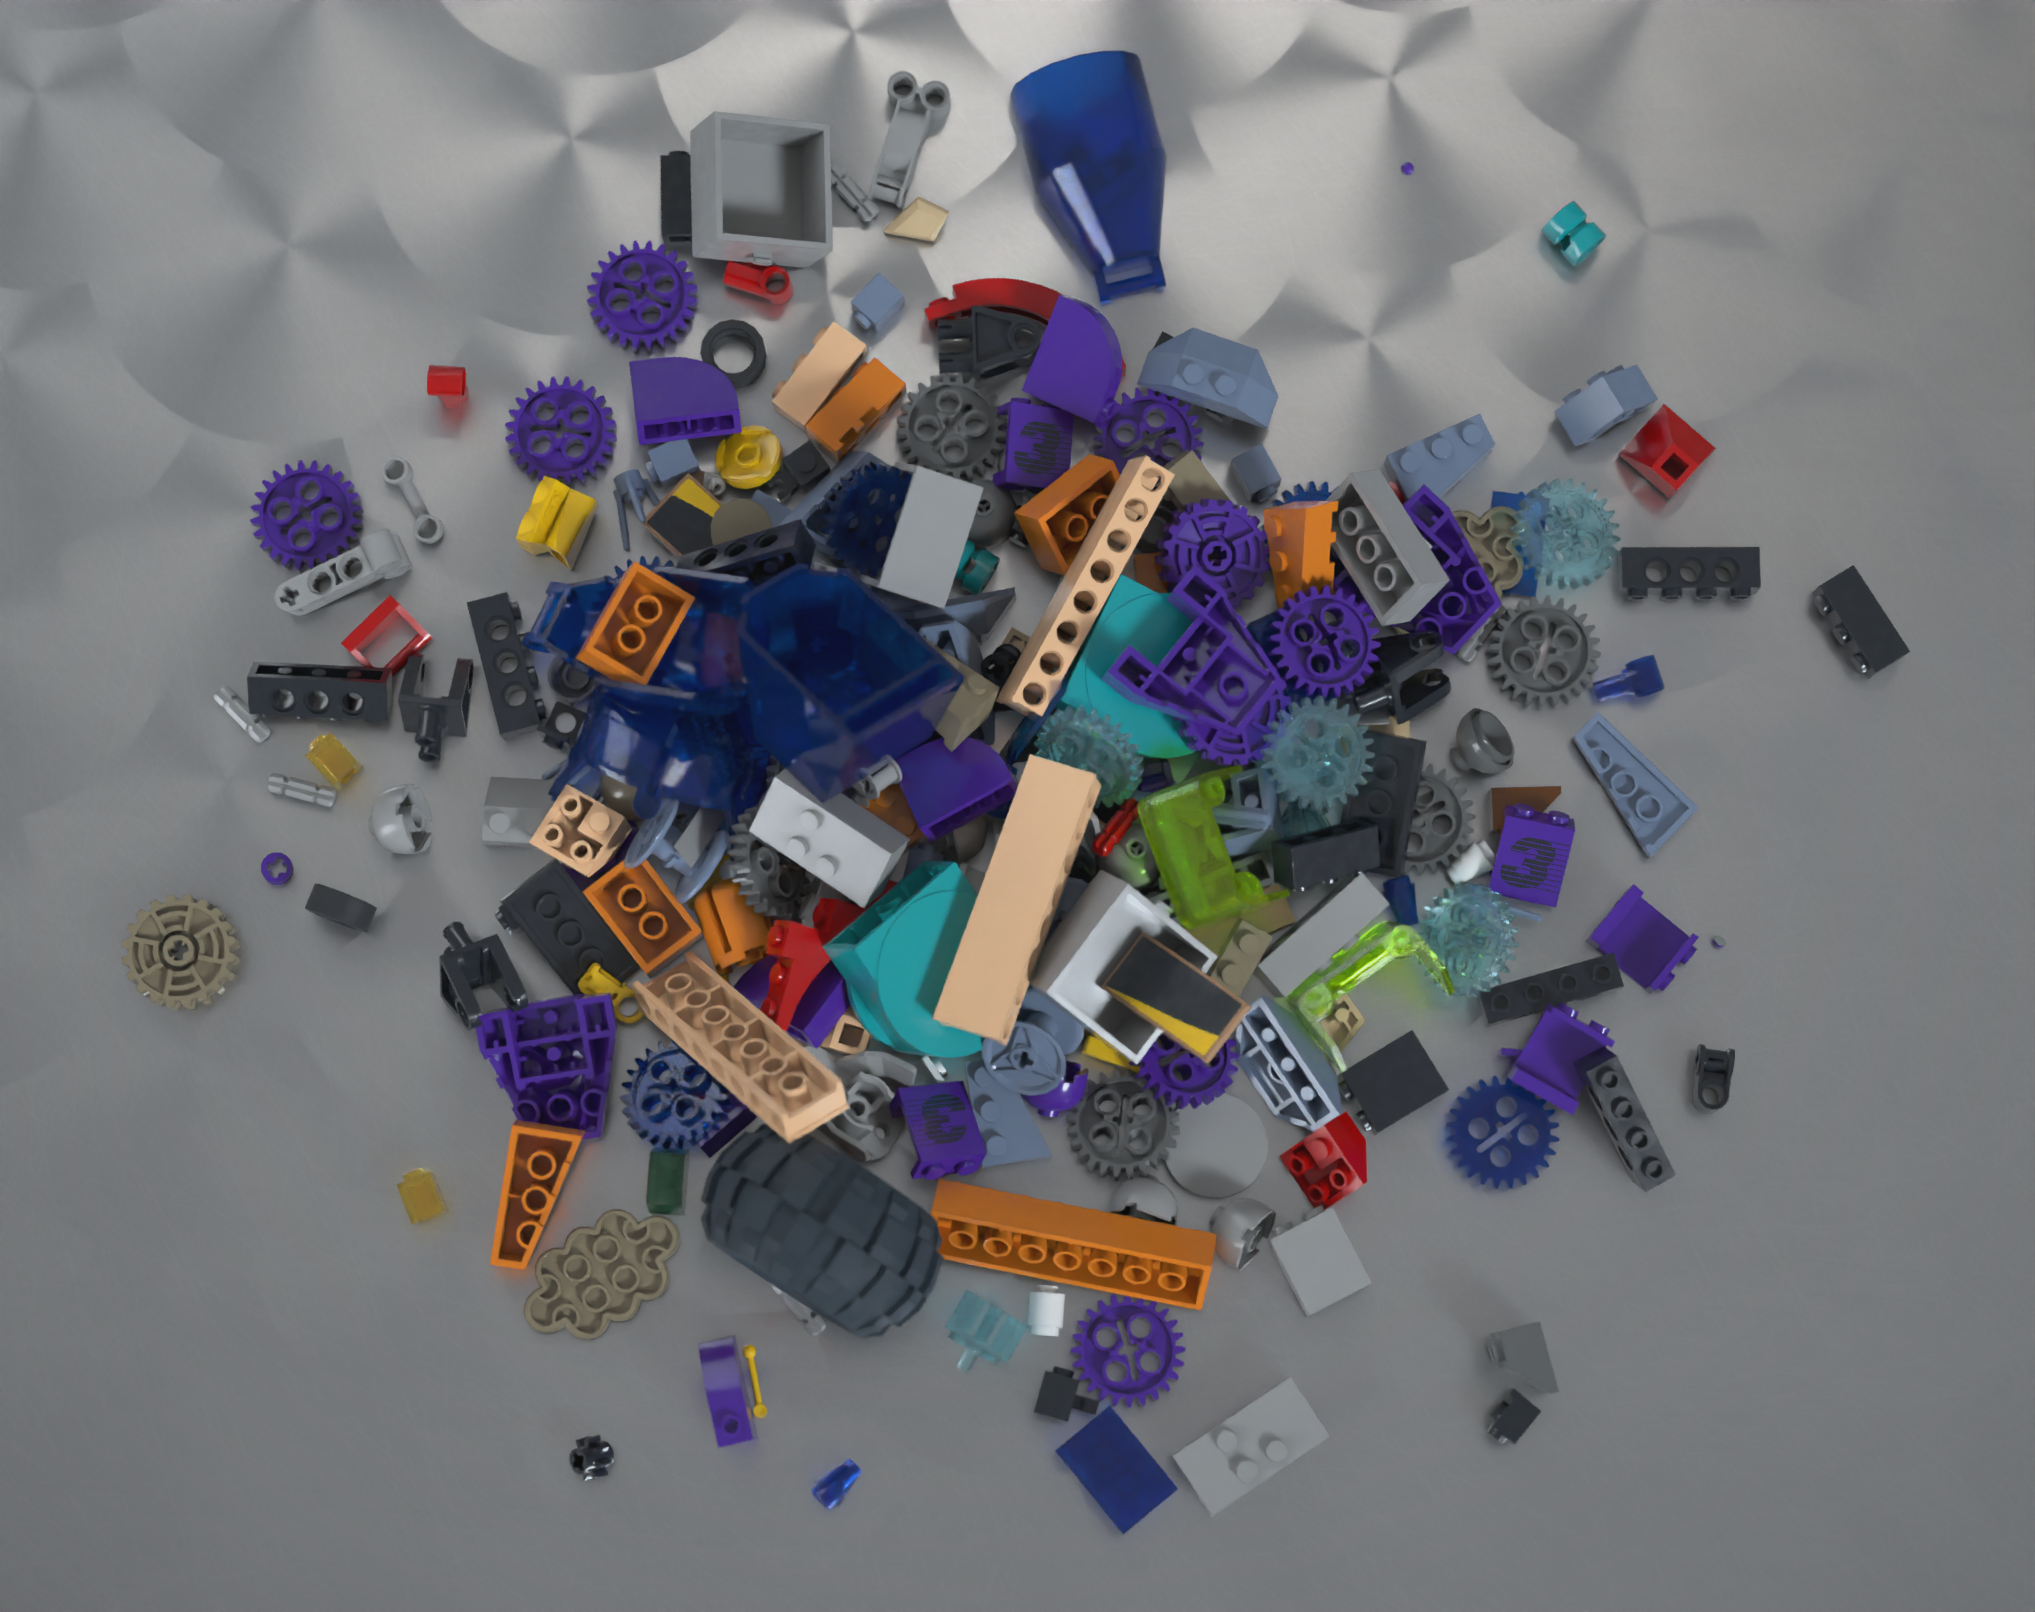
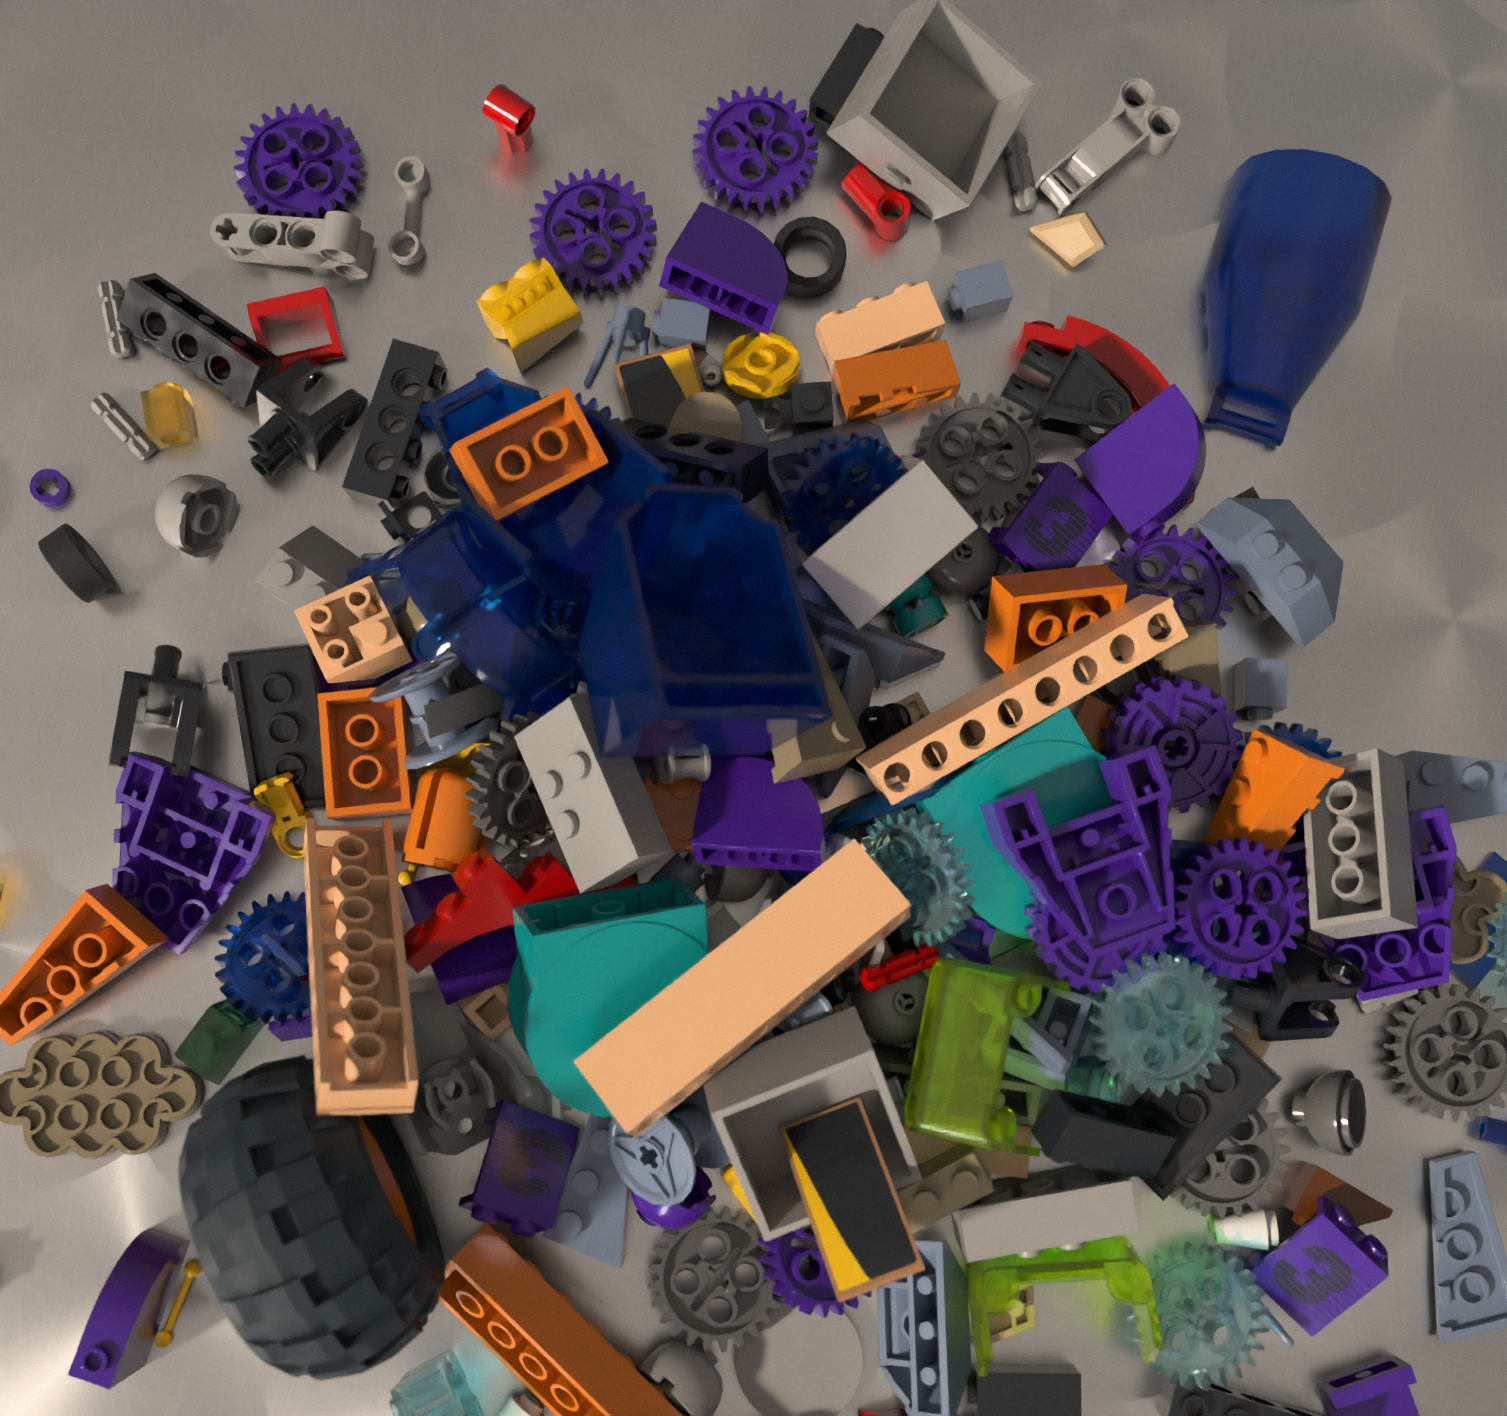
camera: 30 degrees right, 0 degrees up
clear blue cone [1382,875,1420,928] -> none

